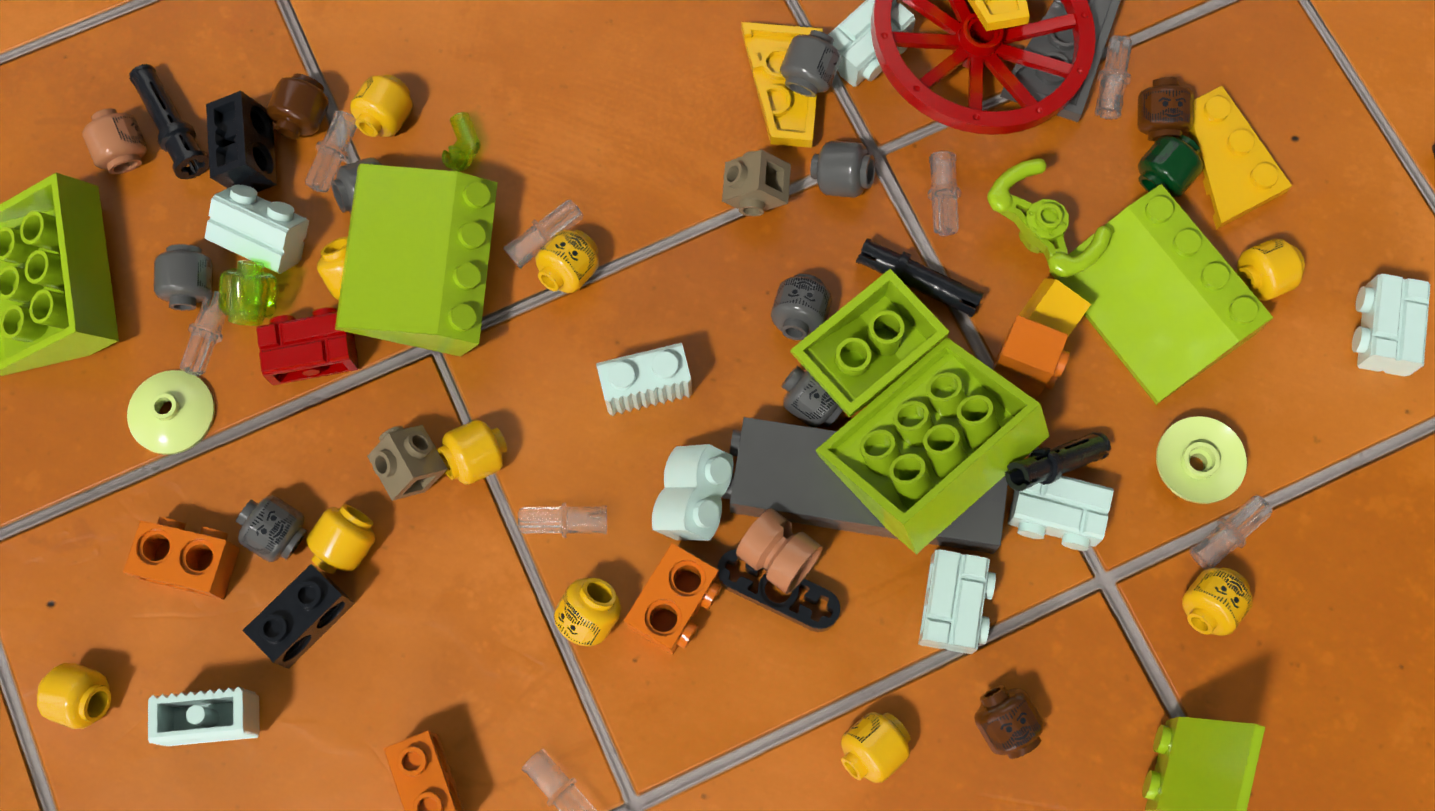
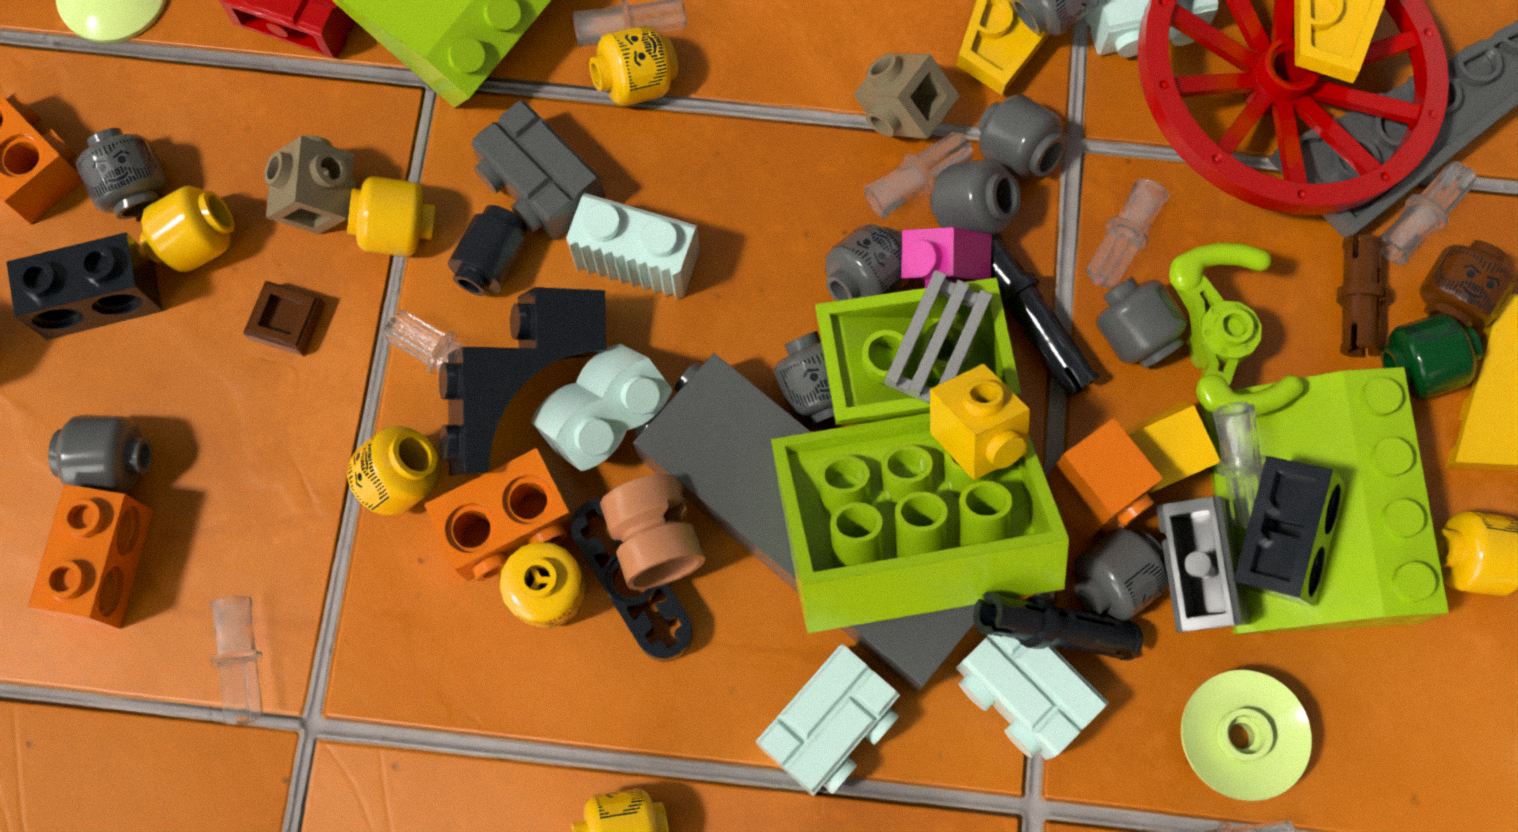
camera: 30 degrees right, 0 degrees up
none -> dark grey head [48,415,152,494]
none -> reddish brown tile [243,280,325,356]
none -> black arch [439,287,607,476]
none -> black brick [448,205,527,296]
none -> dark grey brick [471,100,605,240]
none -> yellow head [499,541,586,629]
none -> clear axle [864,132,974,219]
none -> light grey tile [884,270,992,404]
none -> dark pink brick [901,227,992,288]
none -> dark grey head [930,160,1021,235]
none -> yellow brick [930,364,1030,480]
none -> dark grey head [1074,528,1168,621]
none -> dark grey head [1096,276,1188,369]
none -> dark grey brick [1156,496,1251,632]
none -> clear axle [1213,402,1266,528]
none -> black brick [1234,456,1346,607]
none -> reddish brown pin [1336,234,1387,358]

